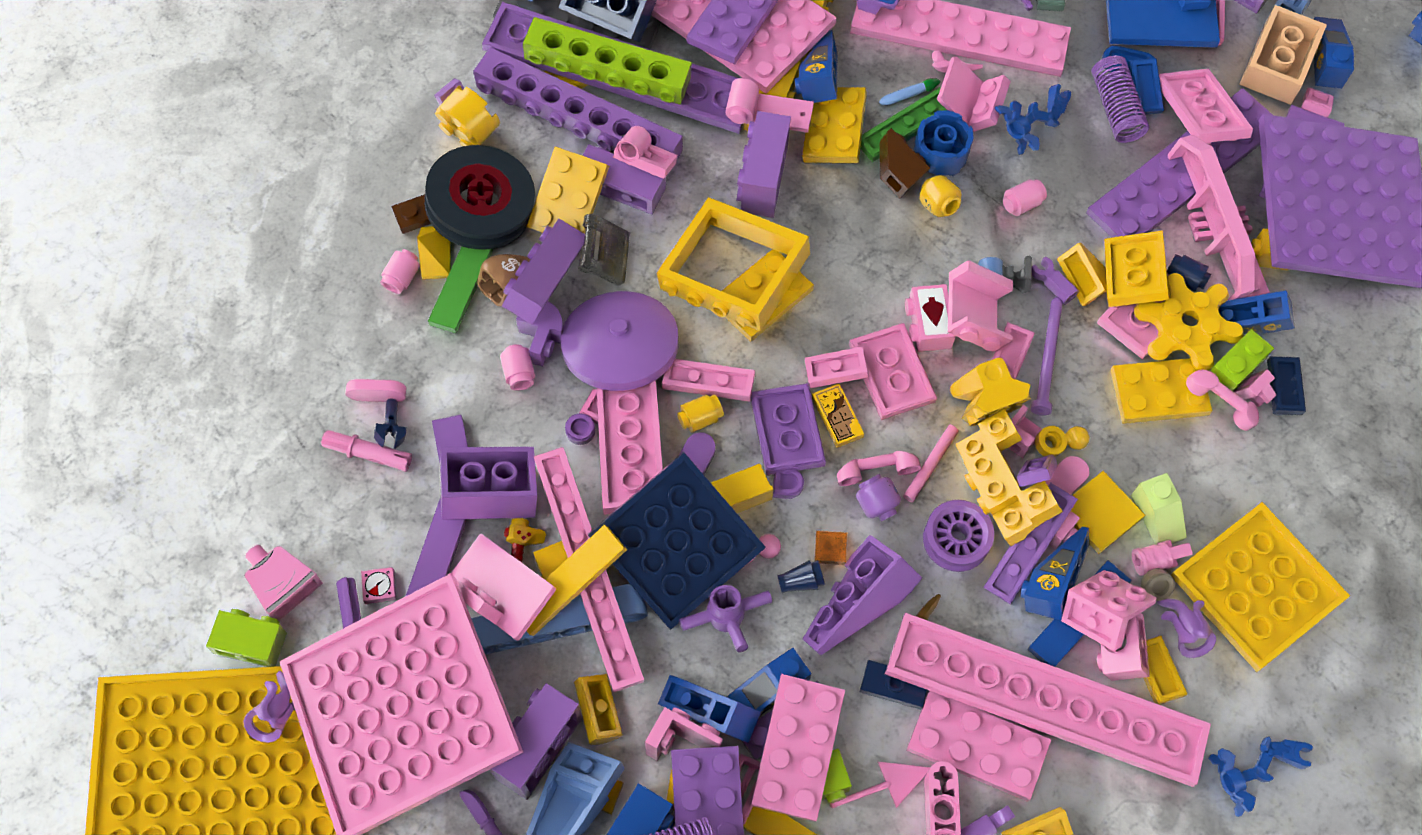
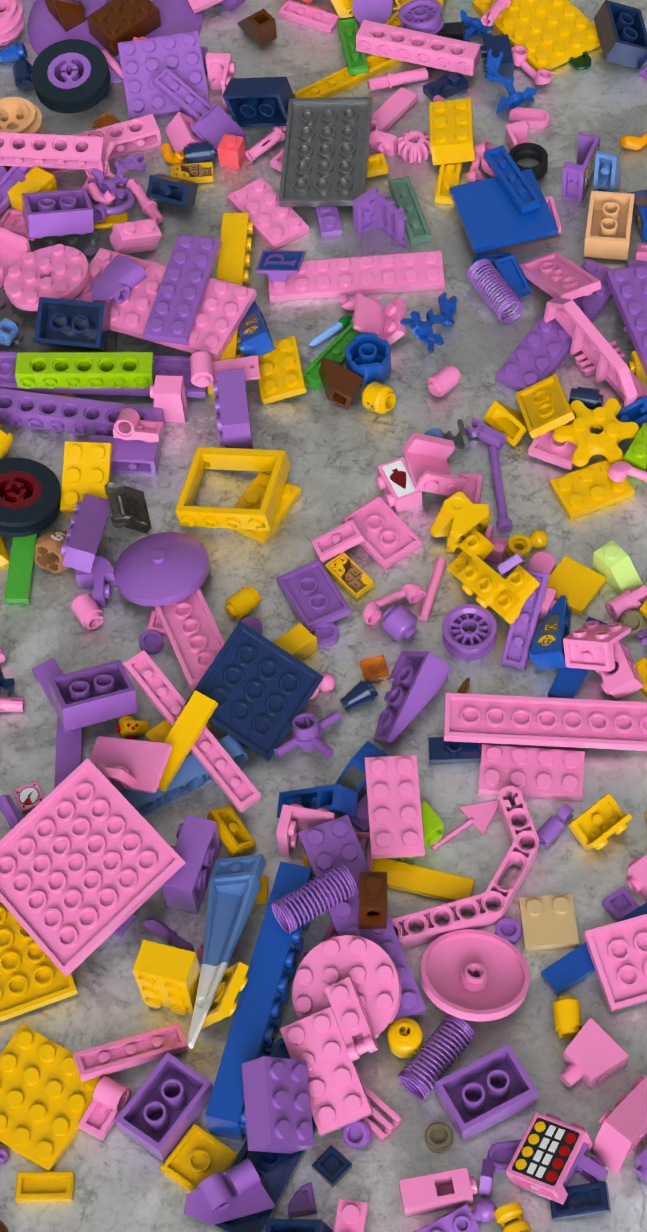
camera: 10 degrees left, 10 degrees down
bright pink plate [662,359,755,402] -> none
none -> bright pink brick [150,375,188,423]

